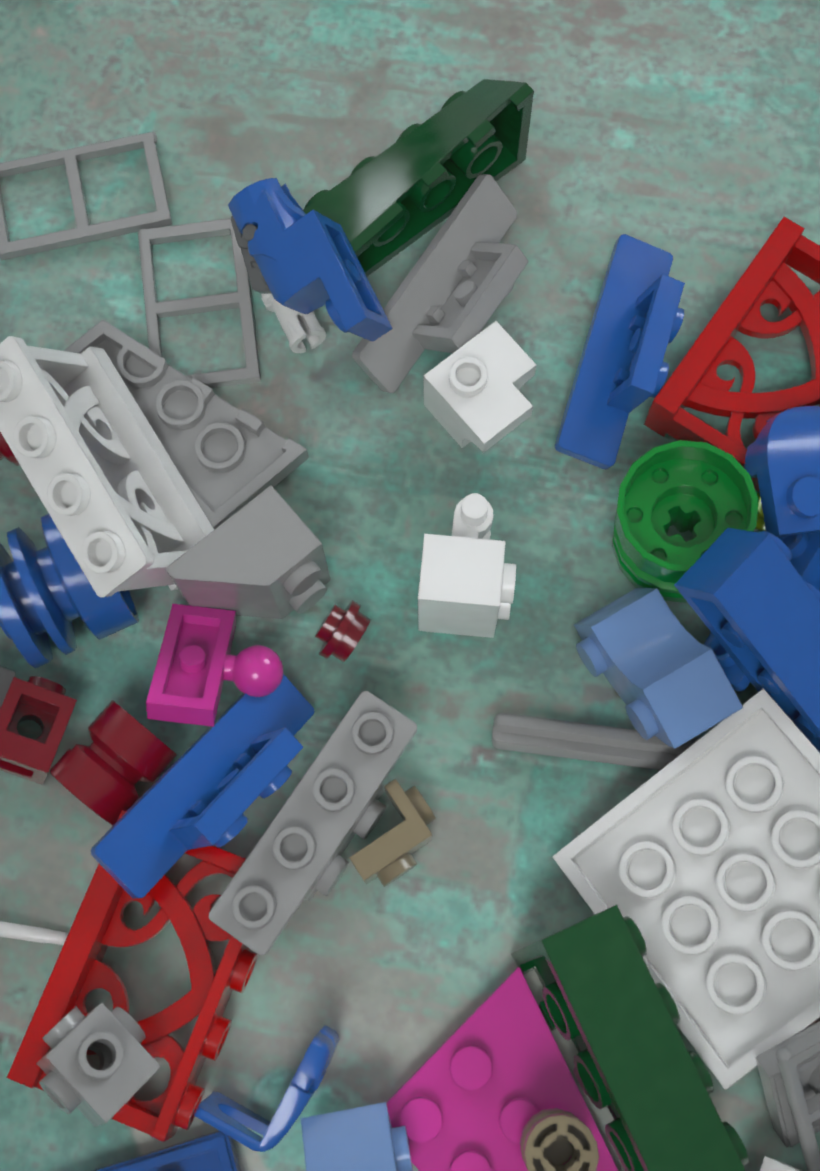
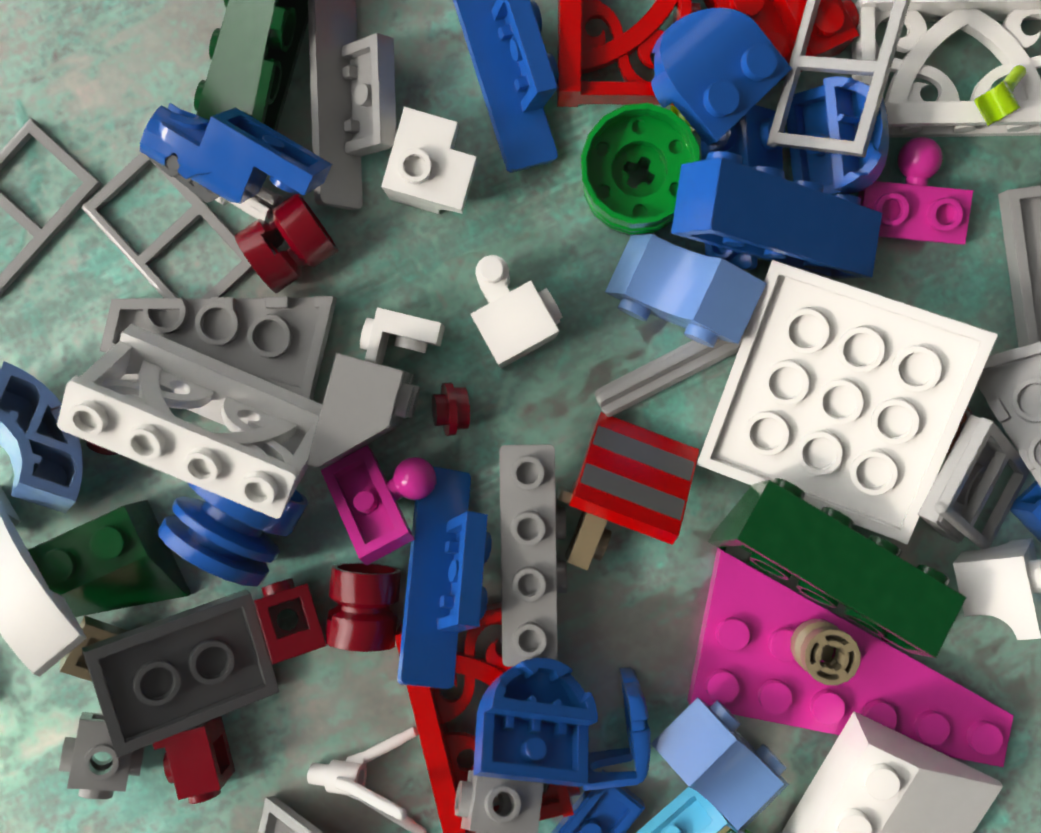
camera: 35 degrees left, 15 degrees up
none -> dark red wheel [234,194,339,293]
none -> white bracket [360,307,445,365]
none -> blue slope [473,658,598,787]
none -> red tile [569,412,700,545]

